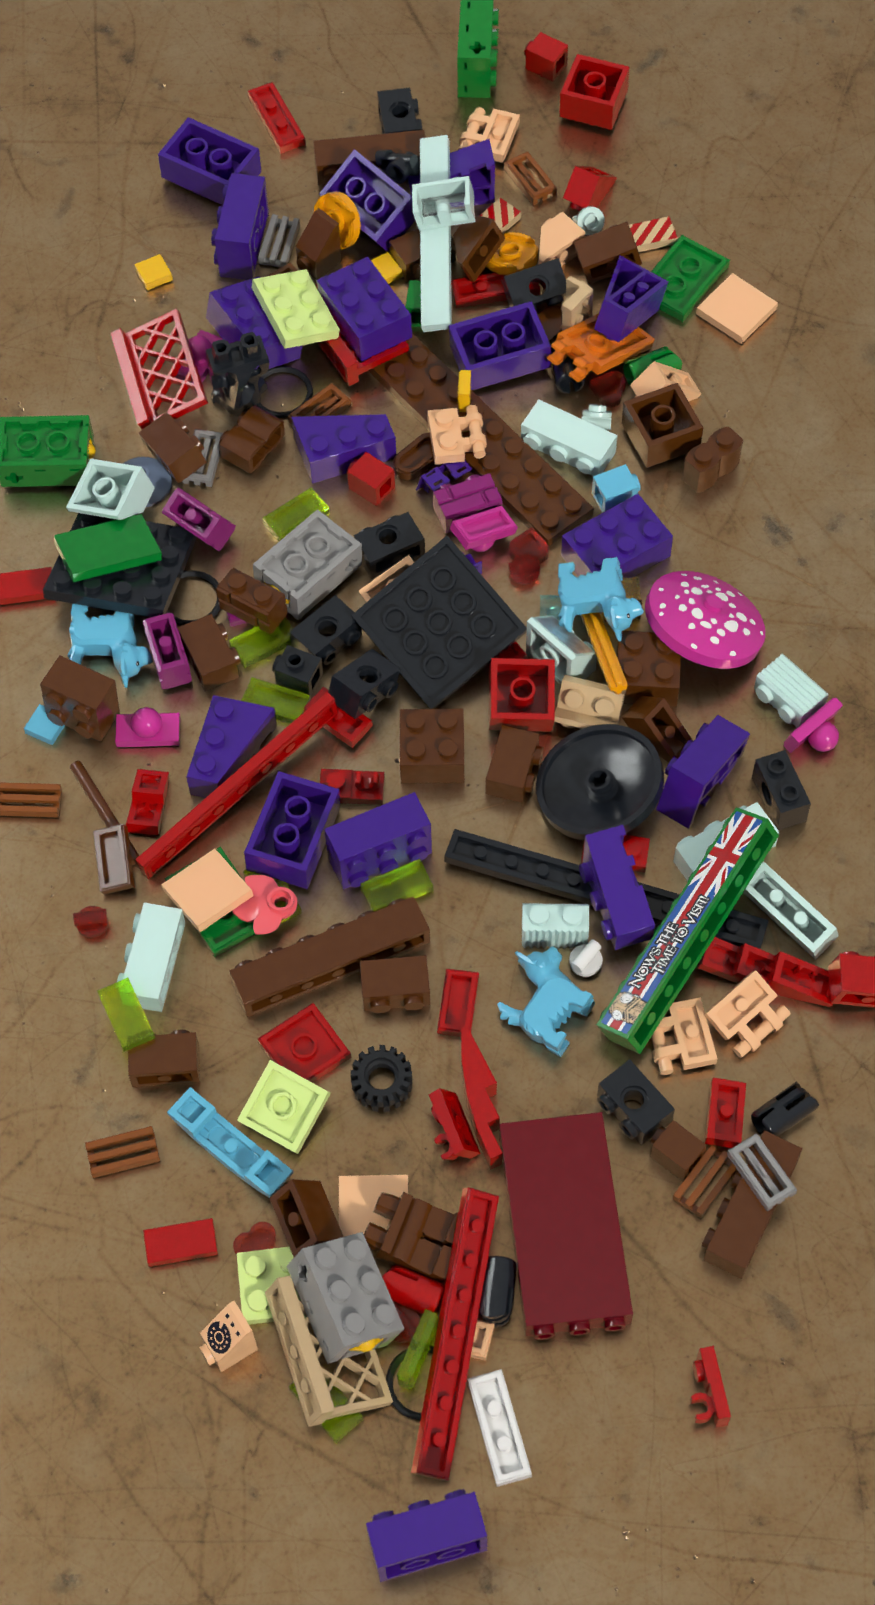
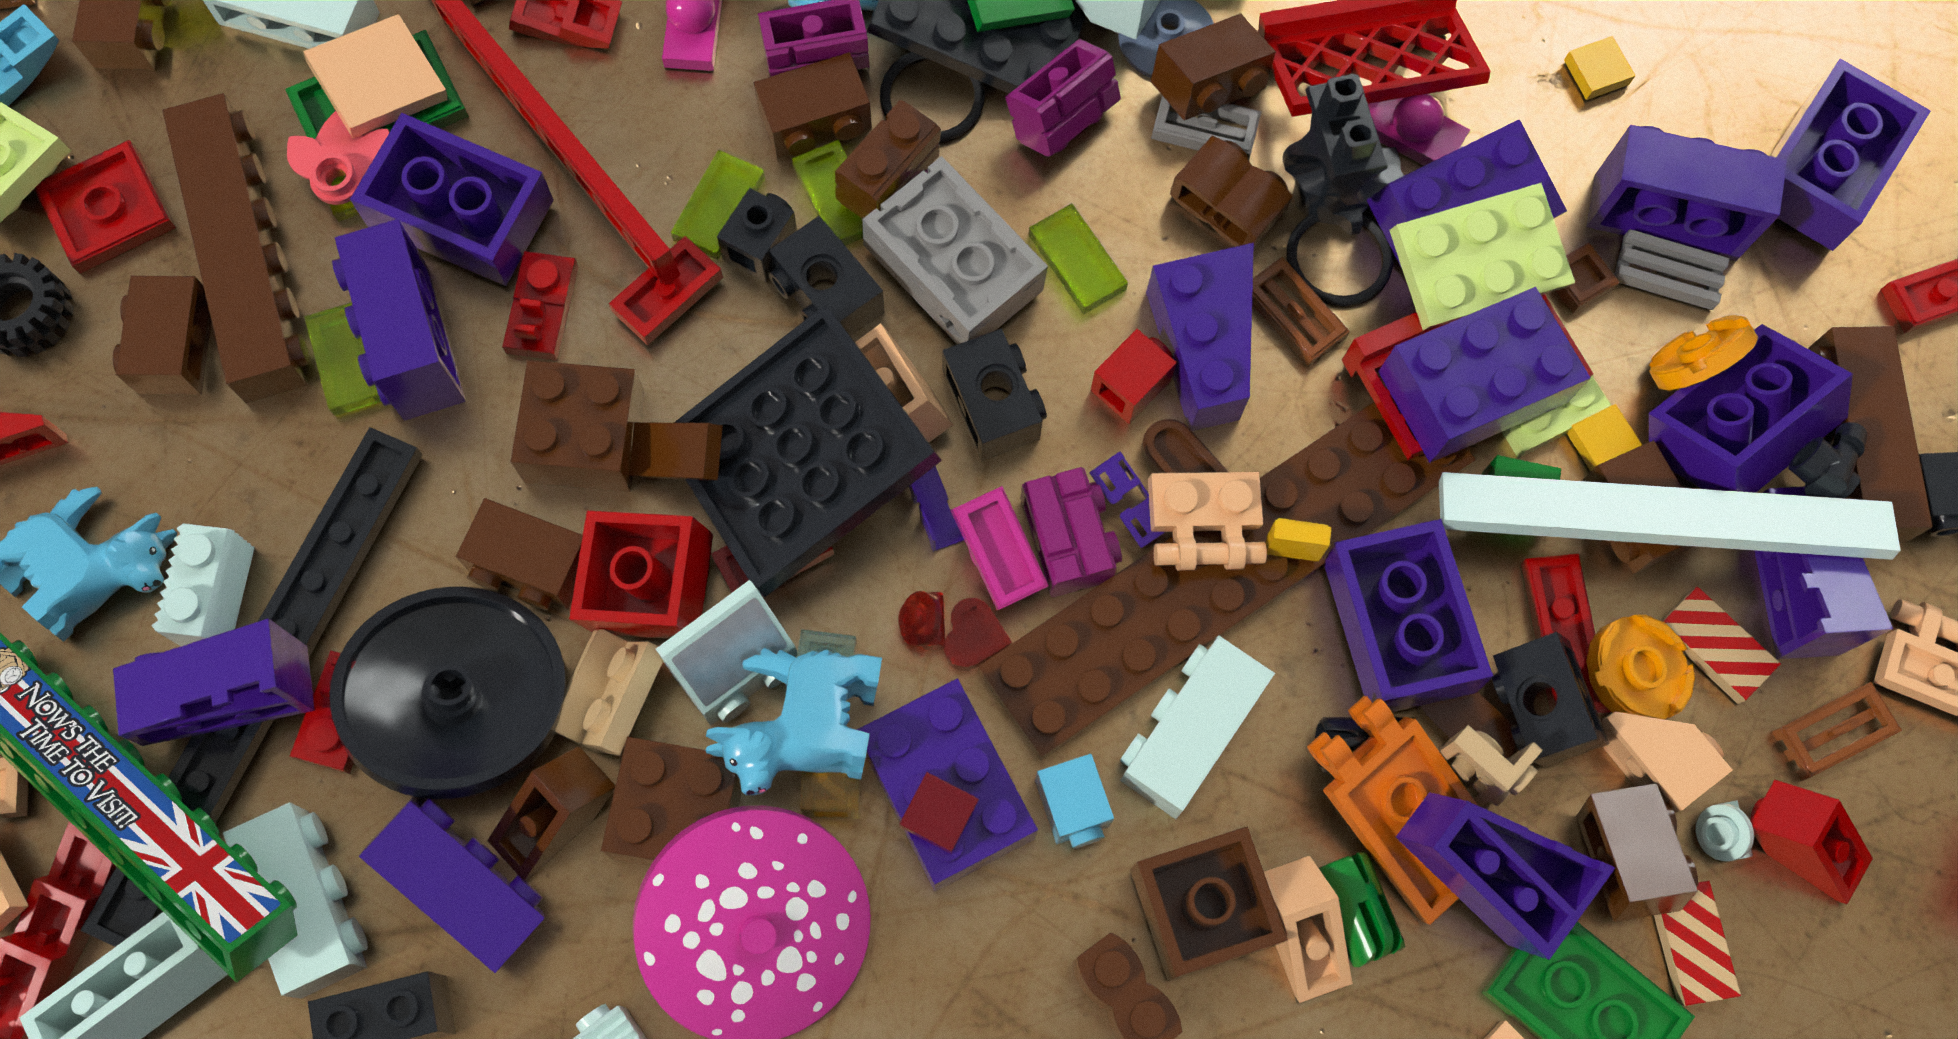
camera: 90 degrees right, 10 degrees up
dark purple wedge [186,695,277,798] -> none
reddish brown slope [296,208,342,280] -> none
black brick [328,649,401,719] -> none
light aqua window [412,176,475,230] -> none
red tile [437,969,479,1037] -> none
reddish brown slope [453,215,505,282] -> none
white plate [569,939,603,977] -> none
light orange axle [581,613,628,694] -> none
light aqua plate [582,404,612,430] -> none
clear red tile [589,371,626,408] -> none
none -> reddish brown tile [629,422,722,481]
none -> dark red tile [899,772,979,854]

